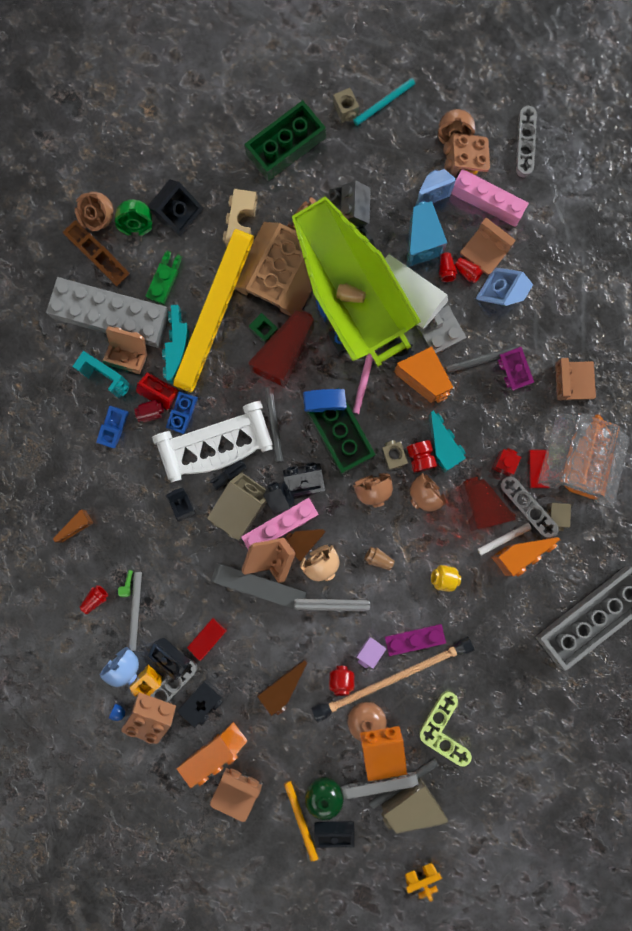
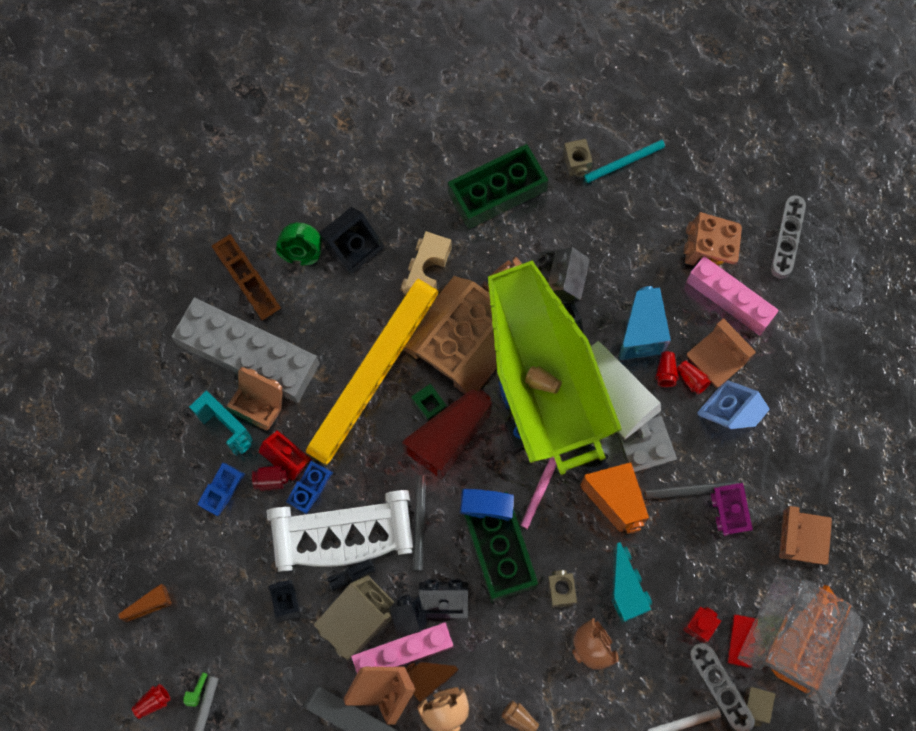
camera: 10 degrees right, 10 degrees down
nougat cylinder [75,192,114,231] -> none
green hinge [145,251,182,305] -> none
teal slope [162,305,189,384] -> none
nougat cylinder [353,473,393,507] -> none
red wheel [406,440,438,473] -> none
light blue slope [416,169,456,204] -> none
nougat cylinder [438,109,475,144] -> none
clear red slope [459,477,516,531] -> none

